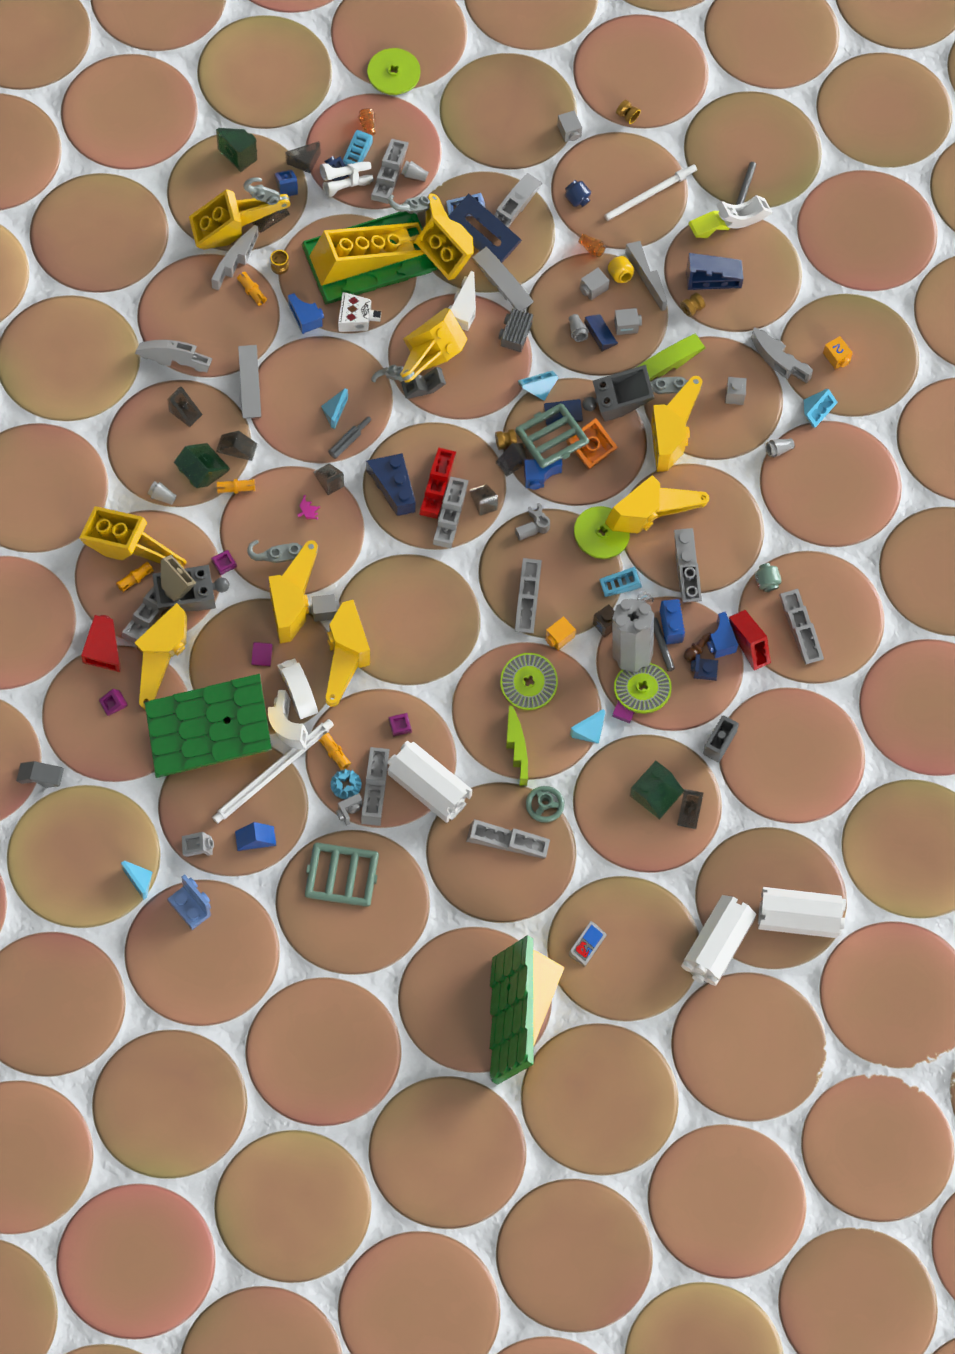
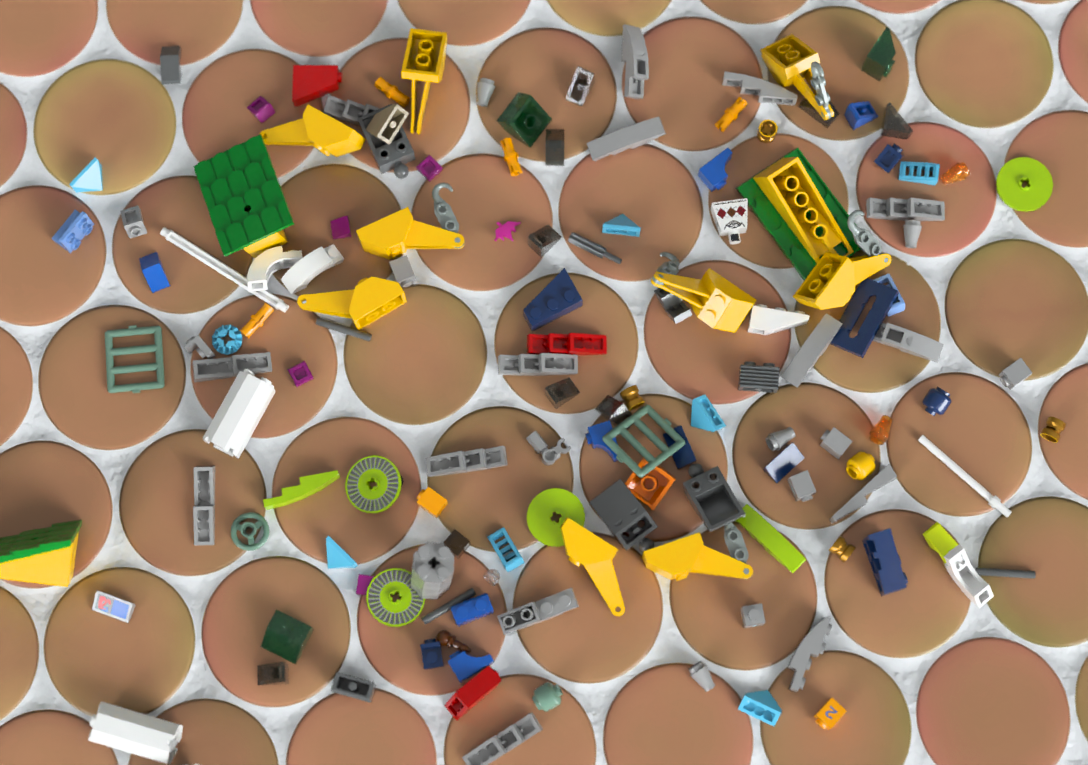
camera: 80 degrees right, 10 degrees up
white piece [320,161,374,198] -> none
none -> dark grey bar [316,317,372,342]
none -> dark grey slope [589,479,658,552]

